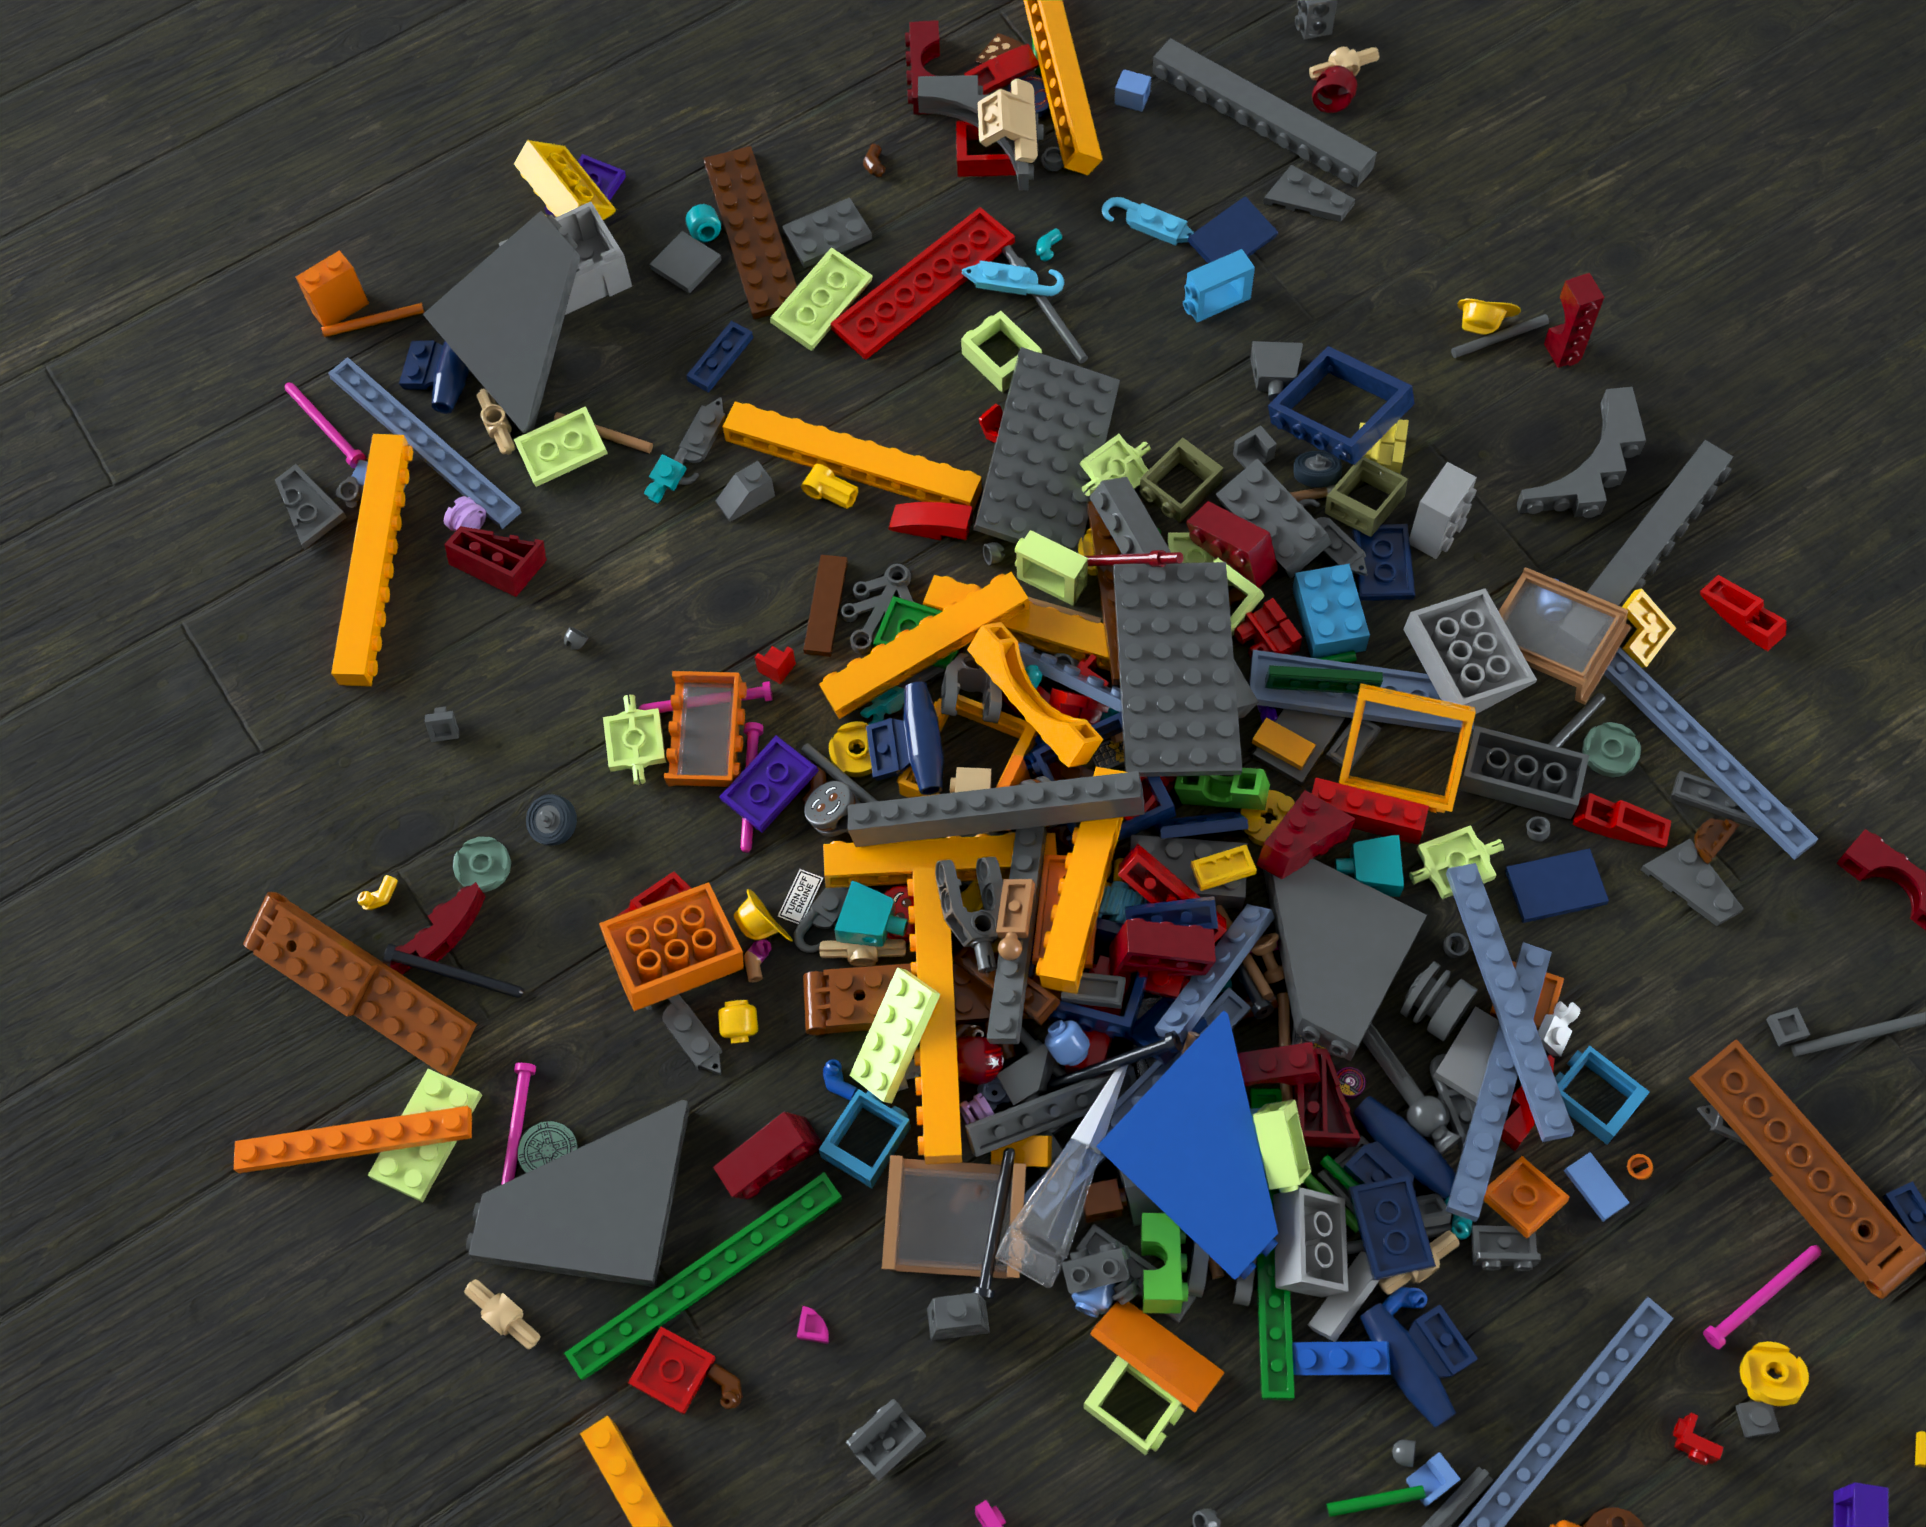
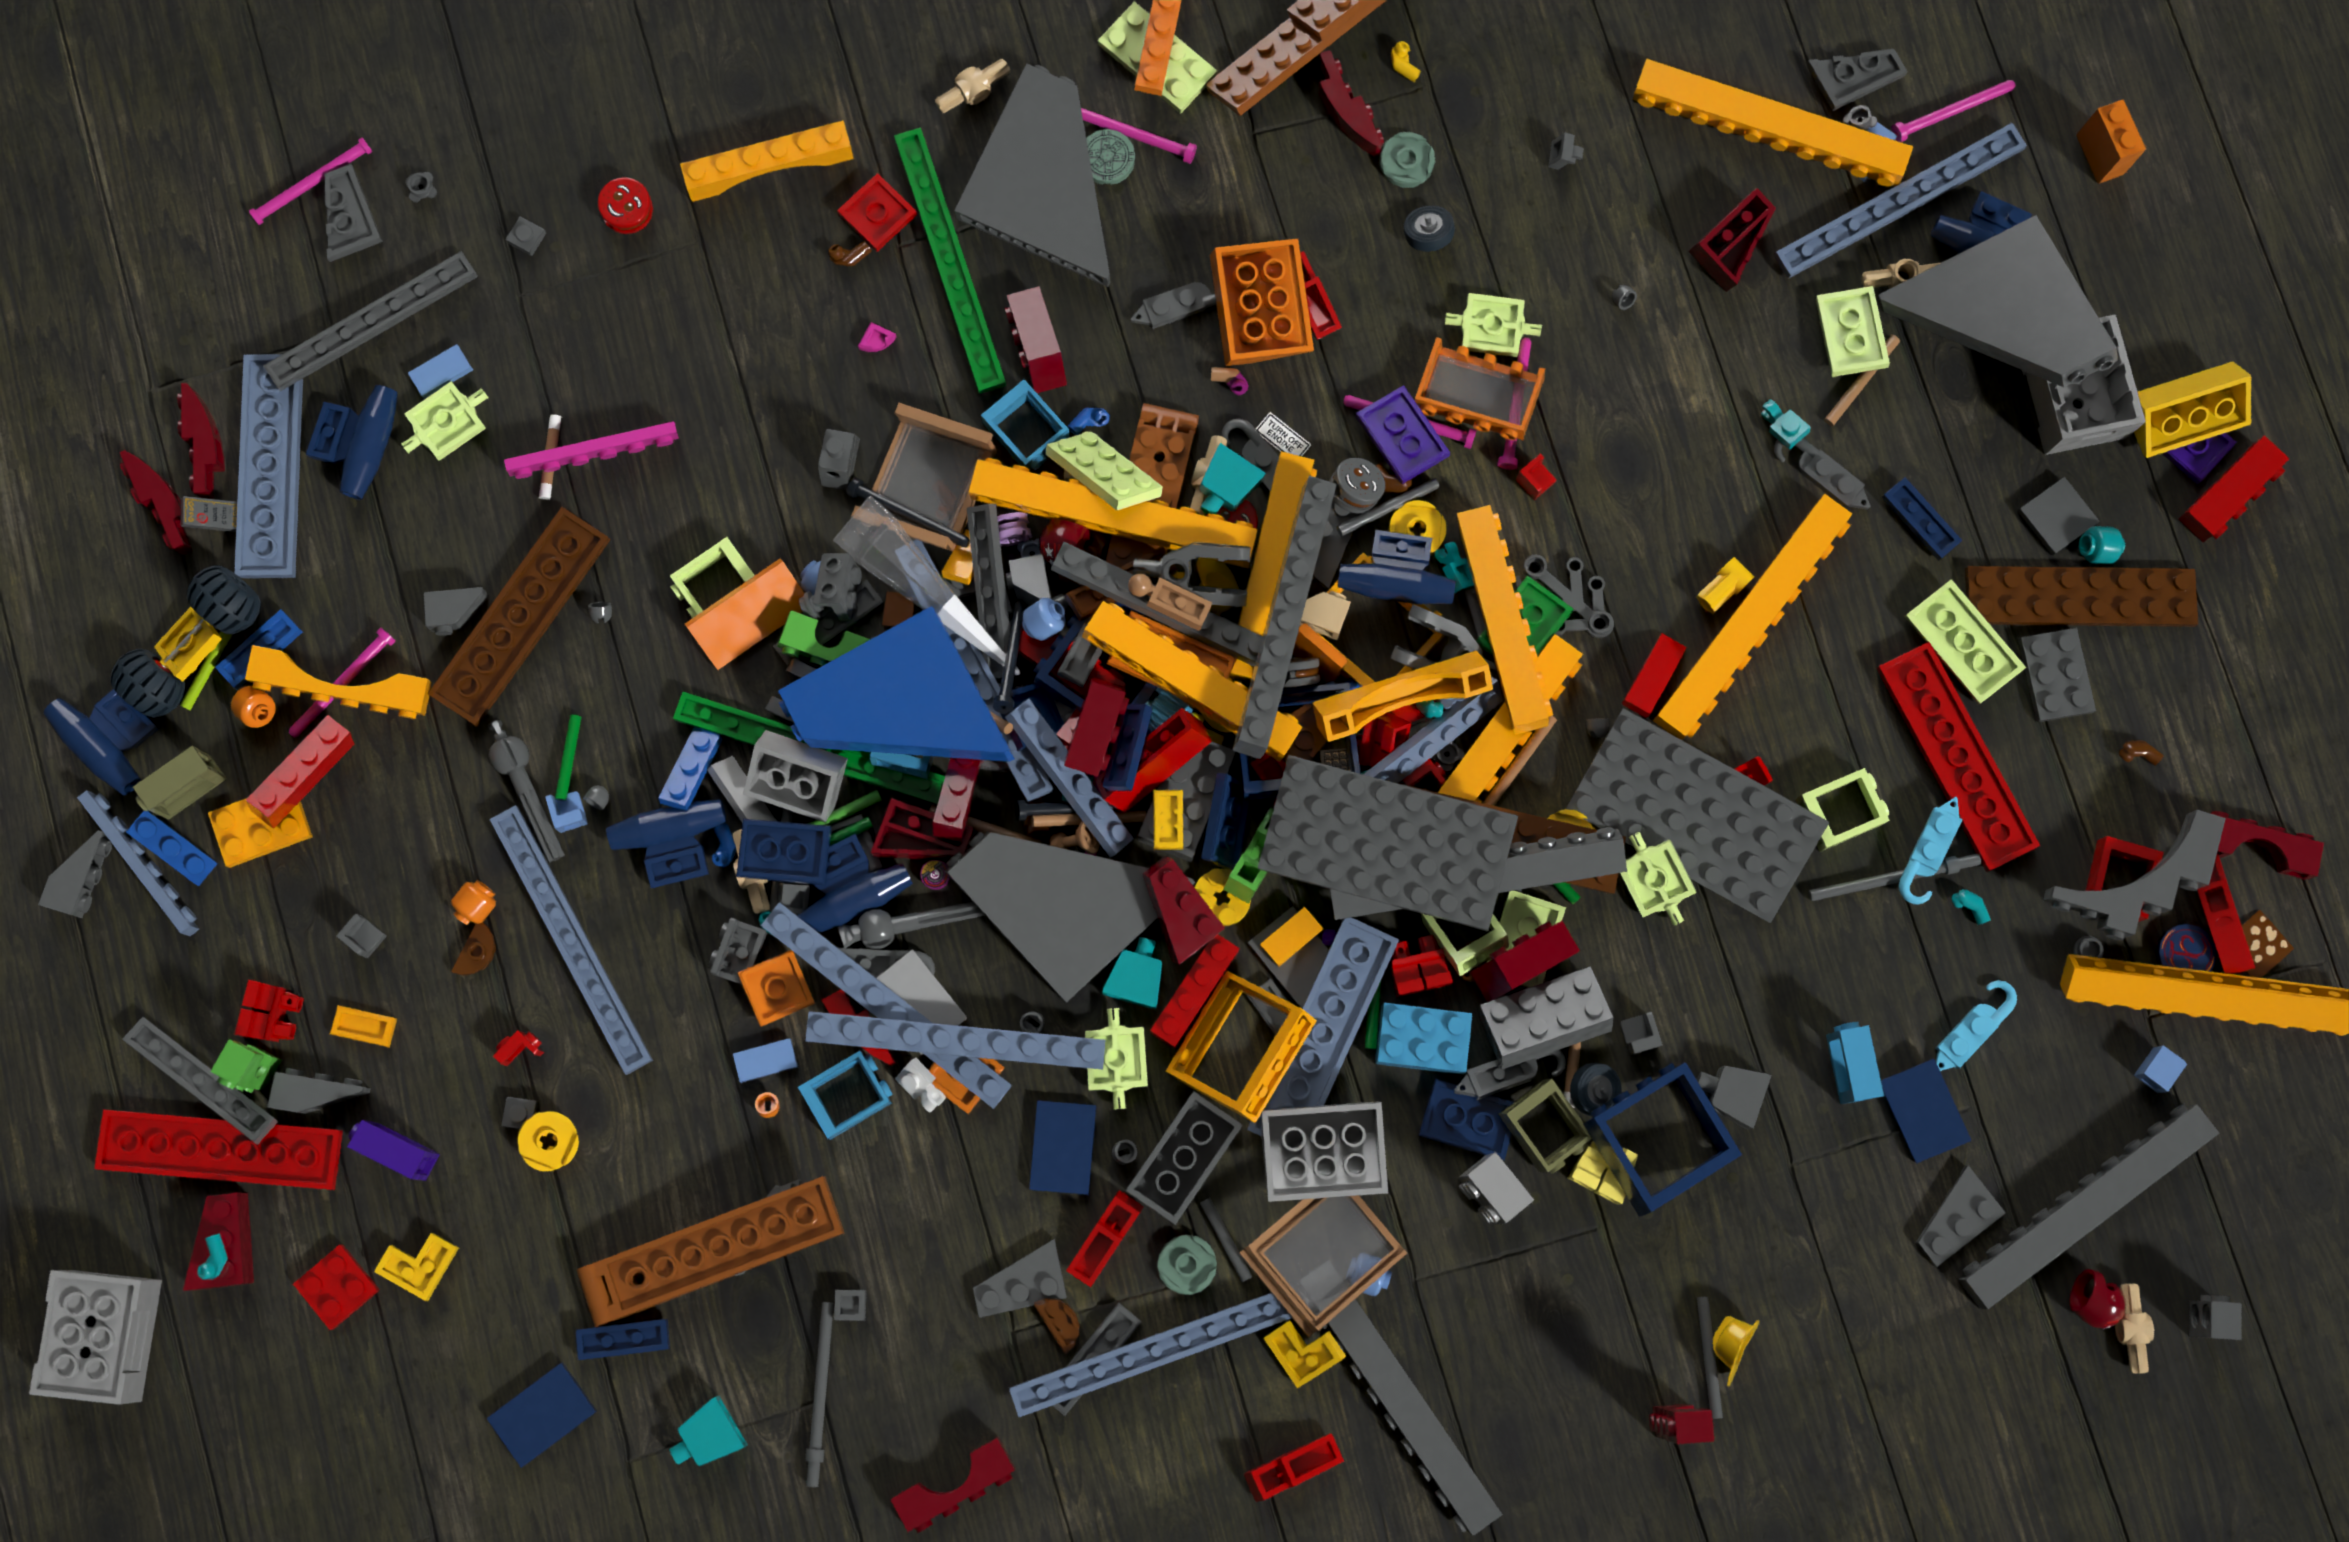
camera: 100 degrees right, 15 degrees up
orange bar [321,303,425,337] -> none
black bar [383,943,524,998] -> none
lavender wheel [444,496,486,531] -> none
dark grey slope [716,461,775,522] -> none
yellow head [718,1000,758,1044] -> none
yellow piece [734,889,793,942] -> none
reddish brown tile [803,555,848,657] -> none
dark grey bracket [846,1399,926,1481] -> none
tan plate [978,79,1038,163] -> none
yellowish green window [1015,530,1088,606] -> none
dark red bar [1084,550,1184,567] -> none
olive window [1139,437,1223,523] -> none
yellowish green window [1253,1099,1311,1193] -> none
dark green tile [1265,665,1383,694] -> none
dark grey wheel [1400,961,1478,1042] -> none
dark grey arch [1517,387,1646,518] -> none
dark pink bar [1703,1245,1821,1349] -> none
none -> red brick [2178,435,2290,542]

